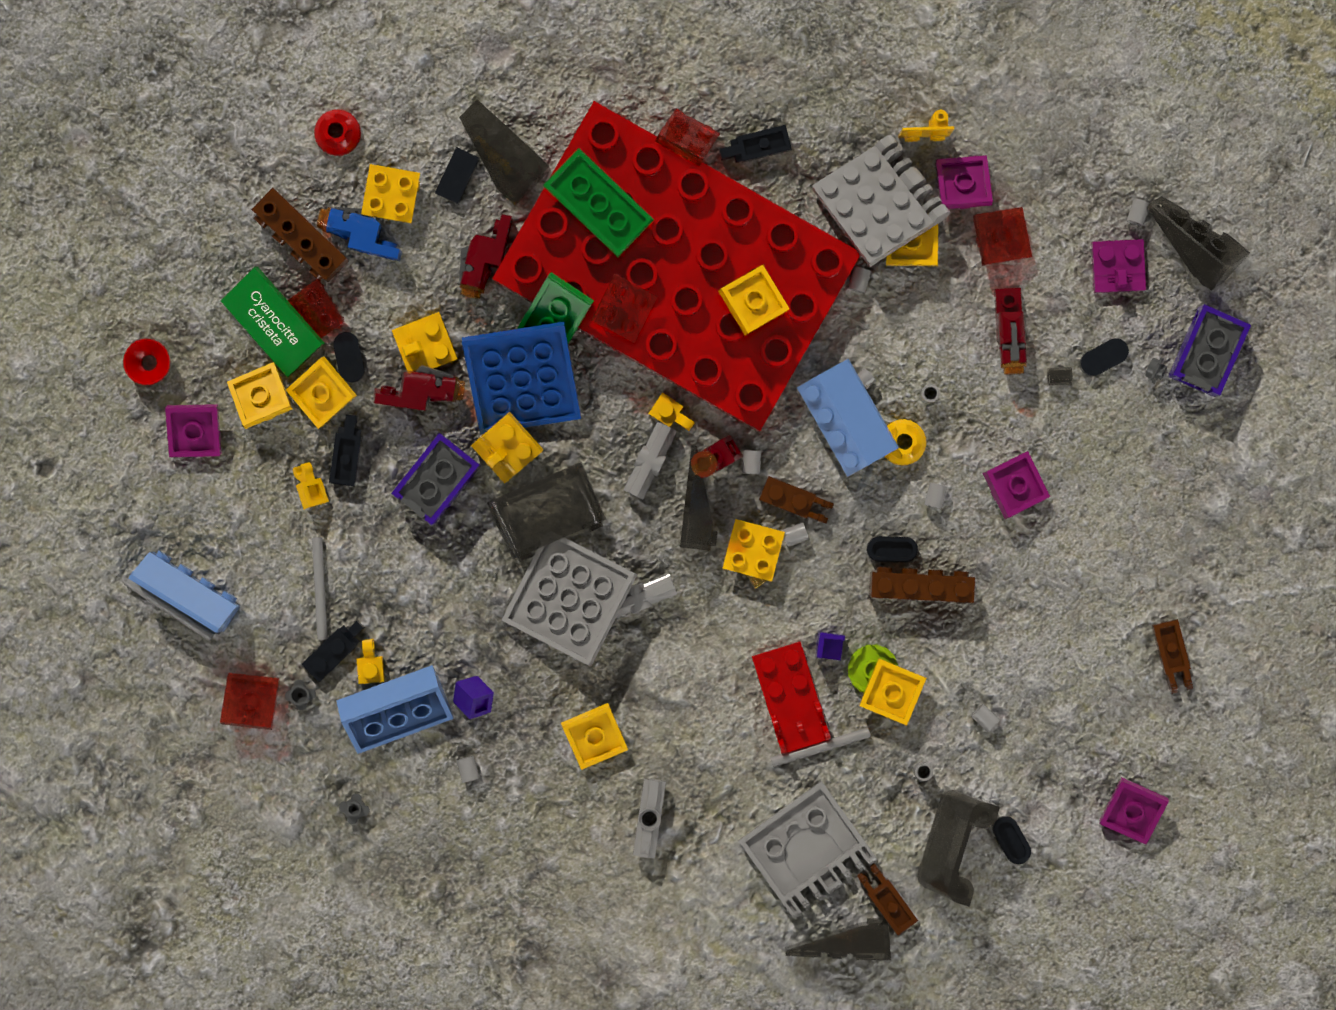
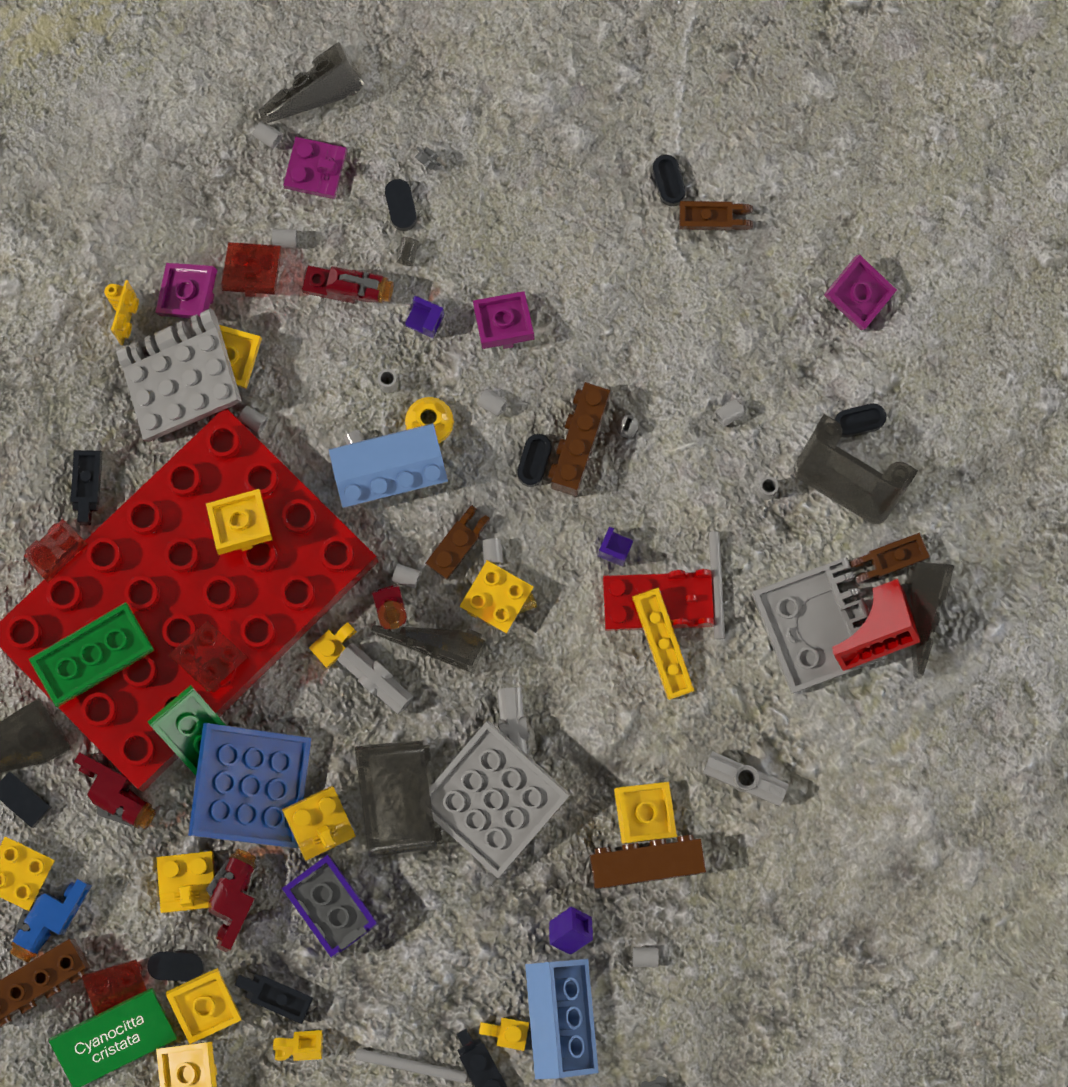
camera: 70 degrees left, 10 degrees down
lime tile [848,644,898,693] -> none
yellow hinge [859,658,927,726] -> none
dark grey piece [1168,304,1251,397] -> none
none -> light grey hinge [272,229,298,248]
none -> dark purple panel [405,296,444,339]
none -> reddish brown brick [589,835,706,890]
none -> light grey hinge [617,415,638,438]
none -> yellow tile [632,587,694,700]
none -> black tile [652,154,686,206]
none -> red arch [832,579,920,671]

